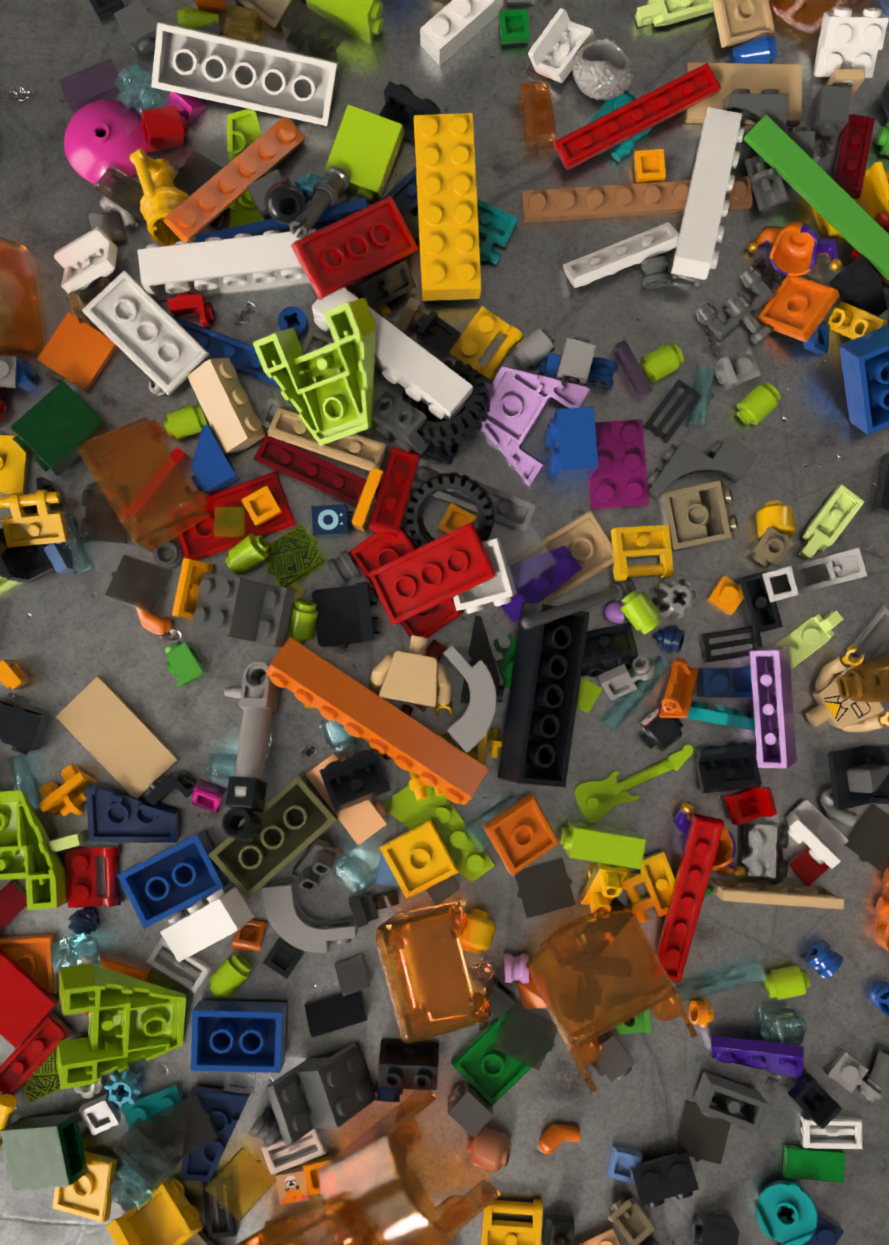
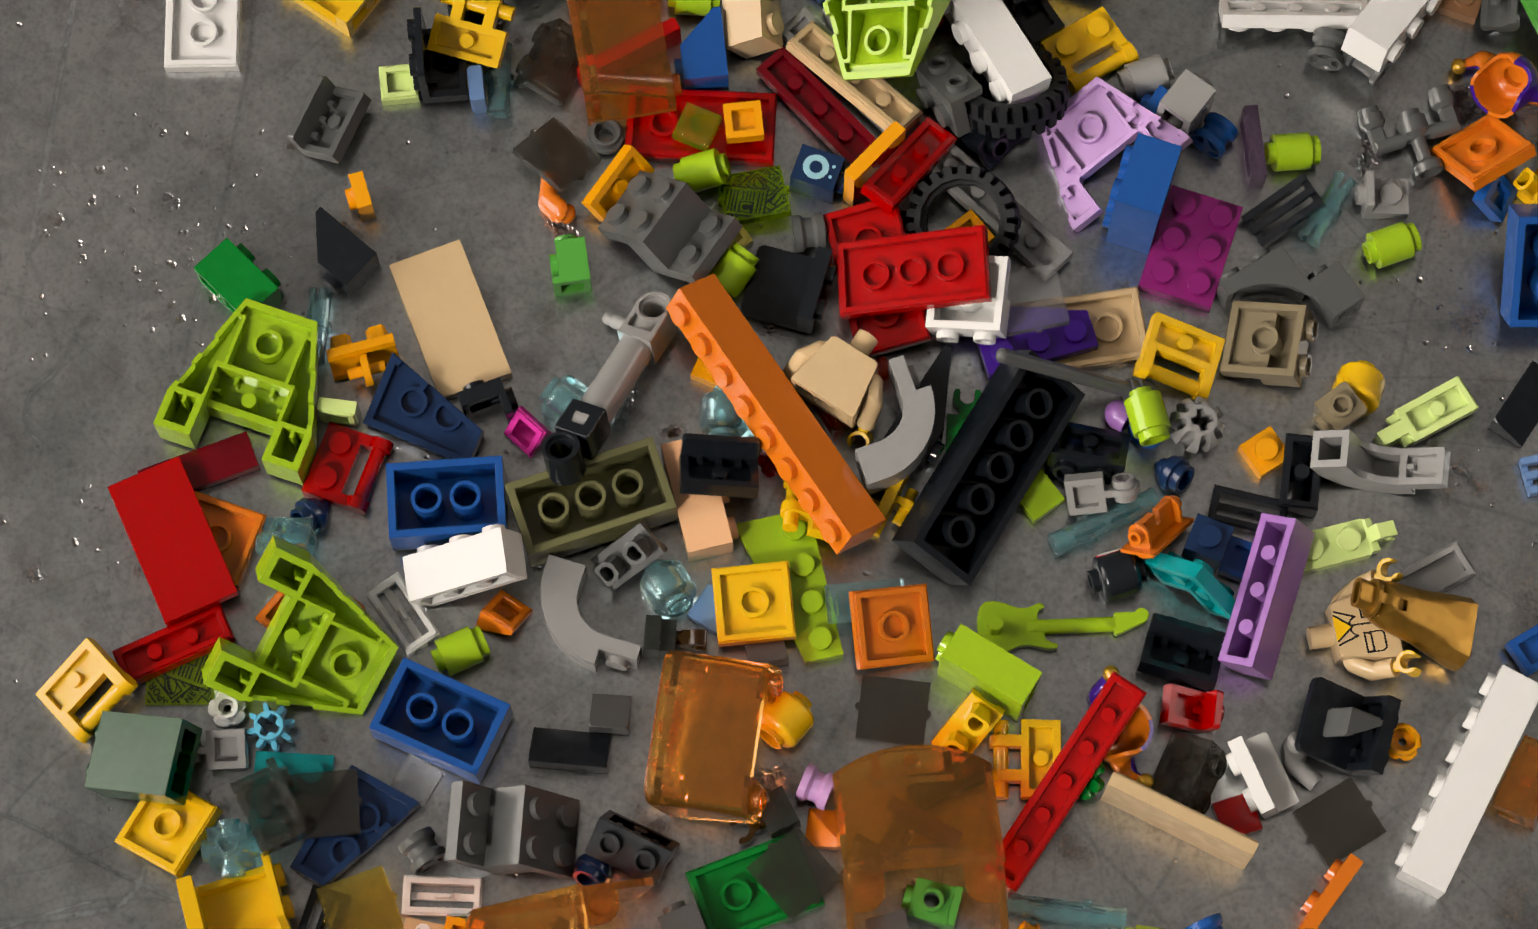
camera: 25 degrees right, 15 degrees down
black plate [263,937,304,979] -> none

